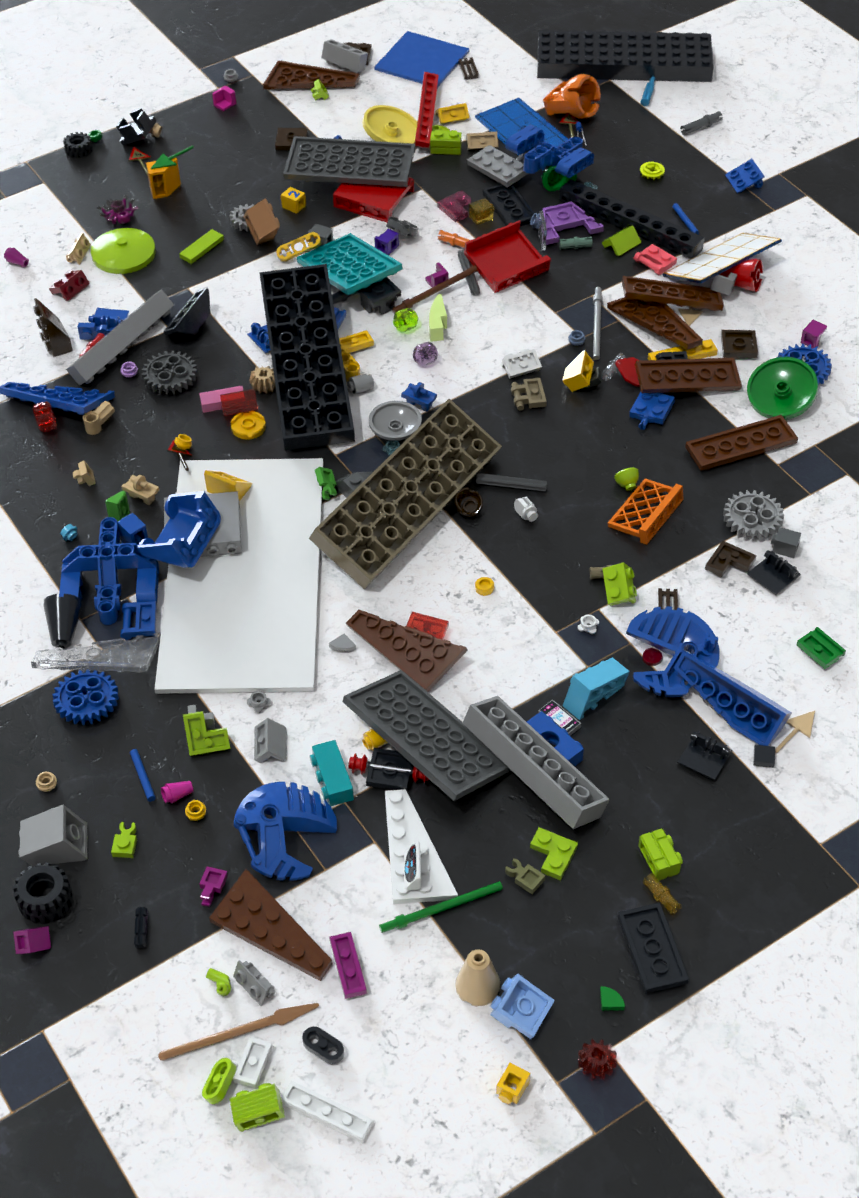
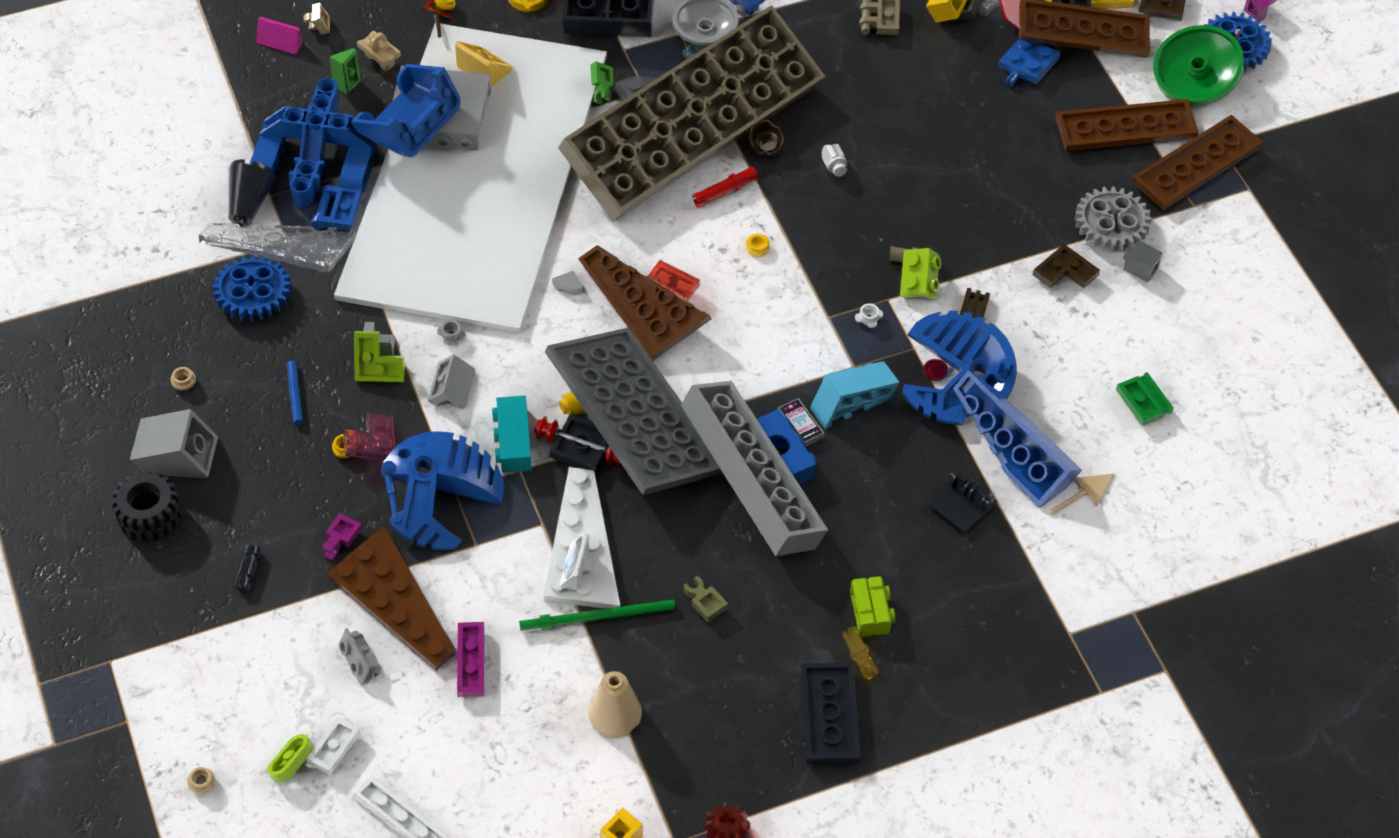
camera: 10 degrees right, 5 degrees up
magenta panel [13,926,51,954] -> none
medium azure plate [60,524,78,541] -> none
lime plate [111,822,137,858] -> none
blue brick [117,513,148,544] -> none
medium nougat piece [158,1003,319,1061] -> none
dark pink cone [161,781,193,804] -> none
lime arm [206,968,231,996] -> none
lime brick [229,1083,285,1132] -> none
black plate [302,1026,344,1064] -> none
dark grey axle [476,473,547,492] -> none
light blue plate [490,974,555,1039] -> none
lime plate [530,827,578,881] -> none
green tile [600,986,625,1011] -> none
orange fence [608,479,684,545] -> none
lime brick [614,467,639,491] -> none
black hinge [747,550,801,595] -> none
black tile [753,745,775,768] -> none
none -> tan plate [187,767,216,794]
none -> dark pink slope [256,17,303,54]
none -> clear pink plate [343,412,395,461]
none -> red pin [692,166,759,208]
none -> reddish brown plate [1132,115,1263,210]

